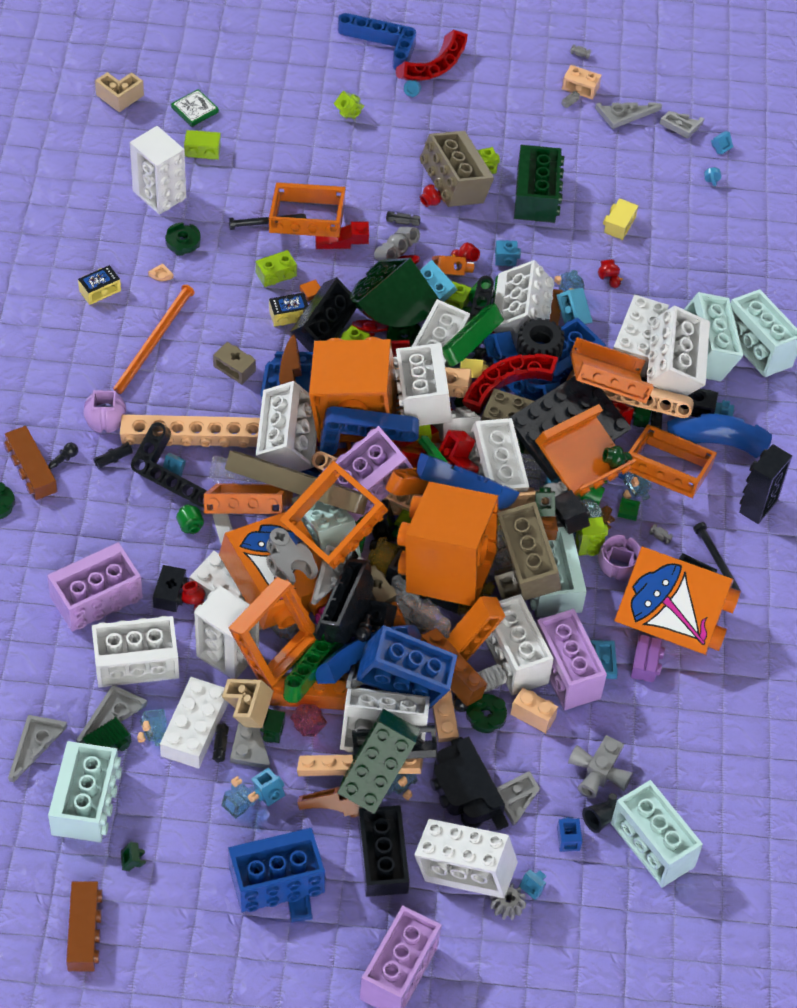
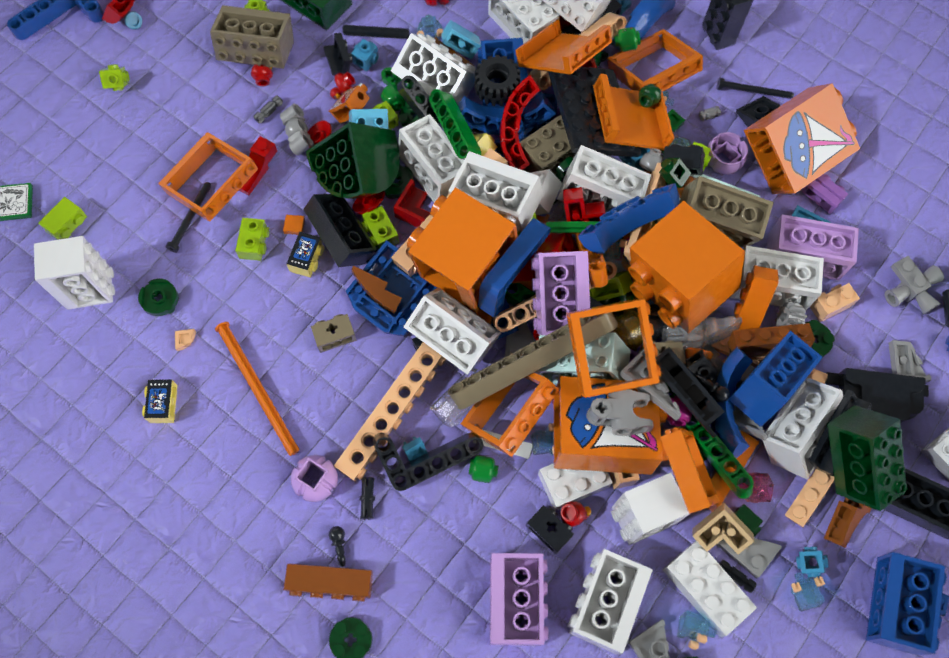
camera: 55 degrees left, 15 degrees up
none -> black bracket [324,33,352,76]
none -> black axle [343,25,410,39]
none -> green head [615,27,641,52]

